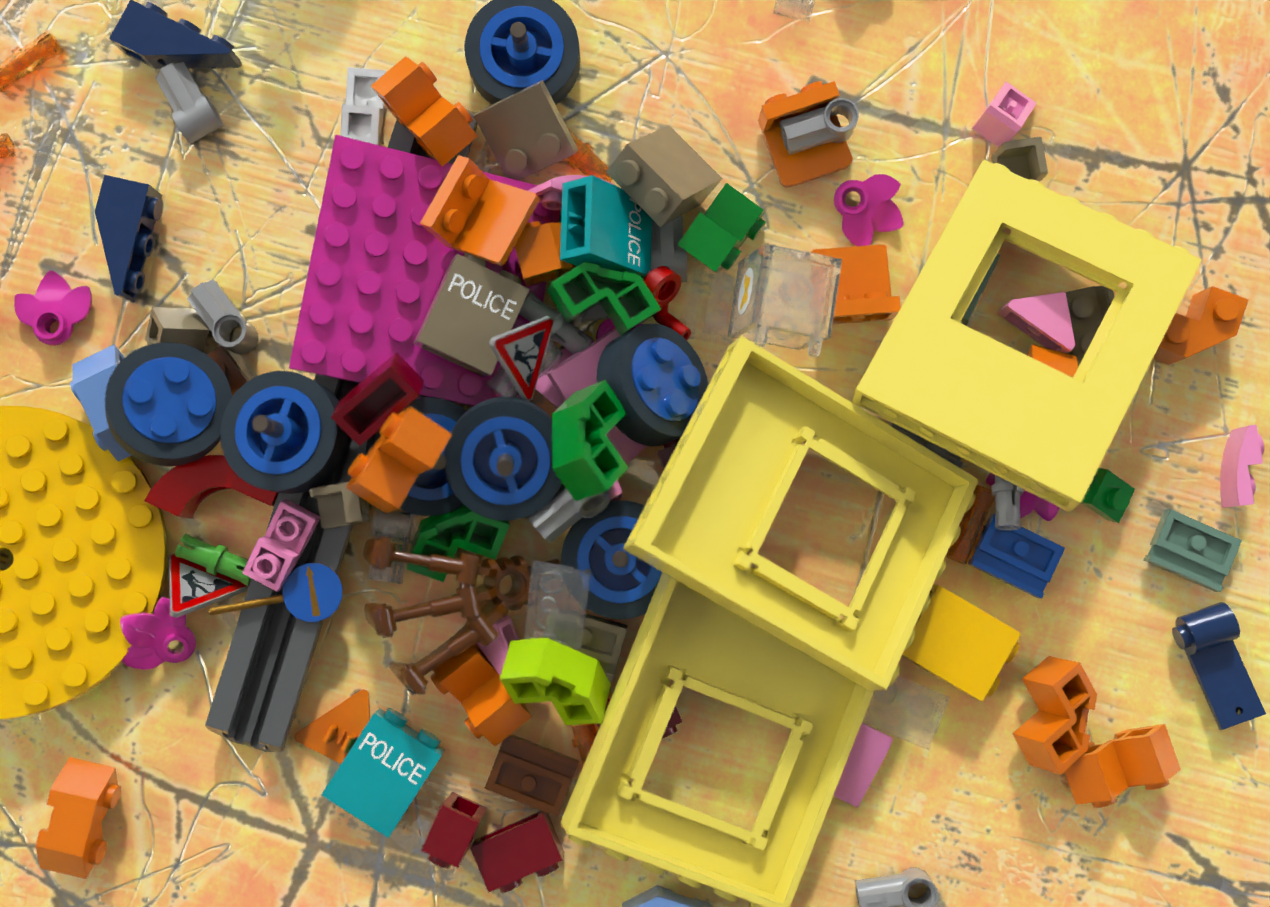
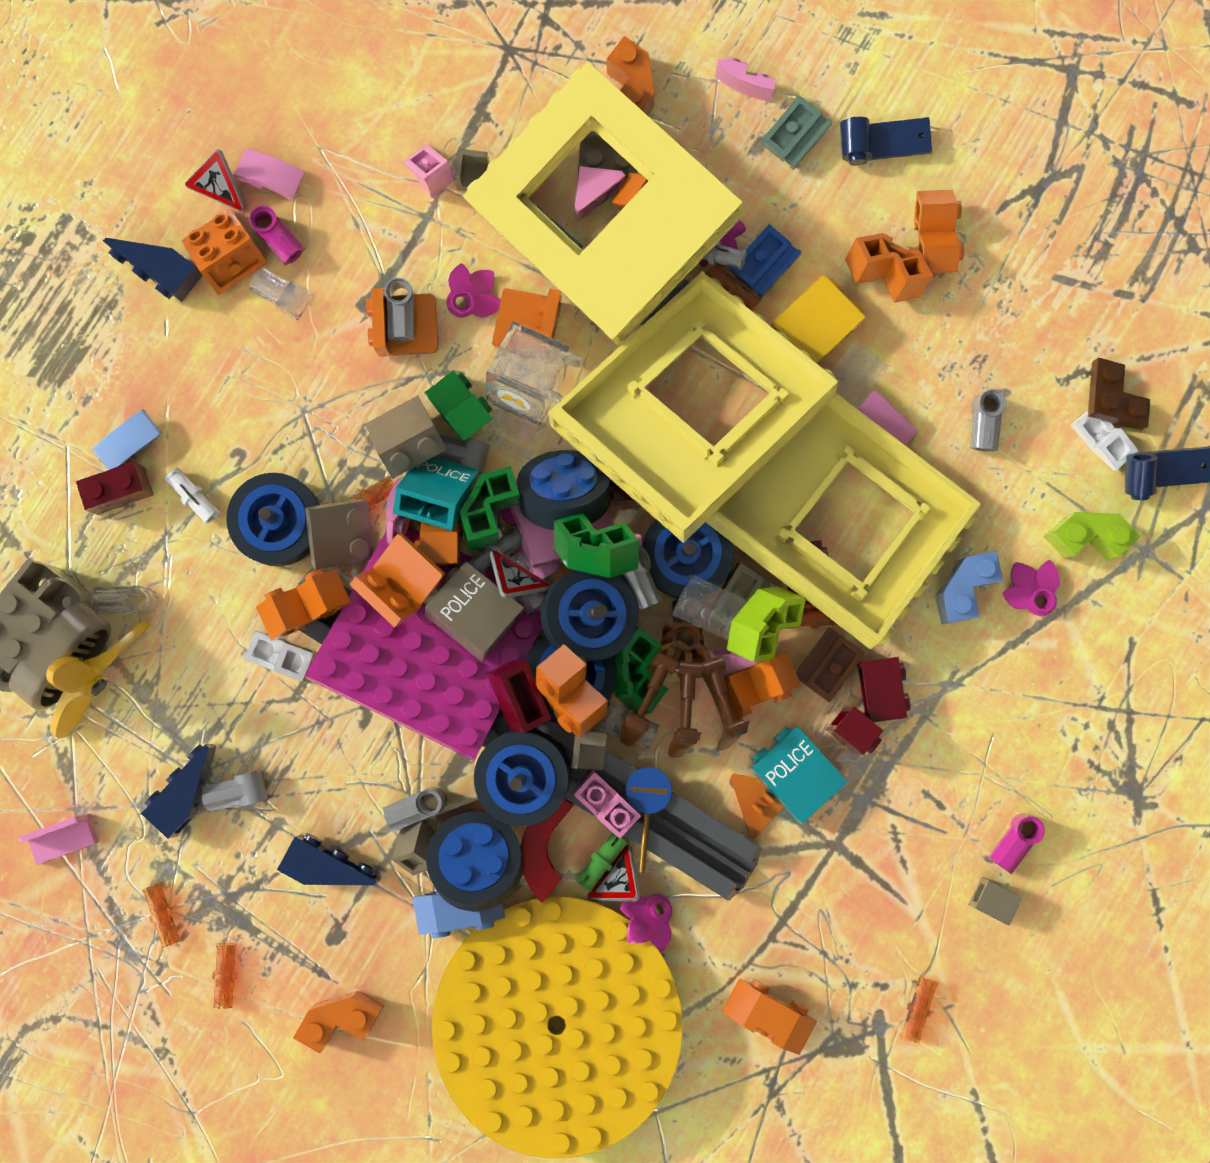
camera: 70 degrees left, 0 degrees up
dark pink plate [14,270,92,346] -> none
red plate [643,266,691,340] -> none
green bracket [1080,468,1135,523] -> none

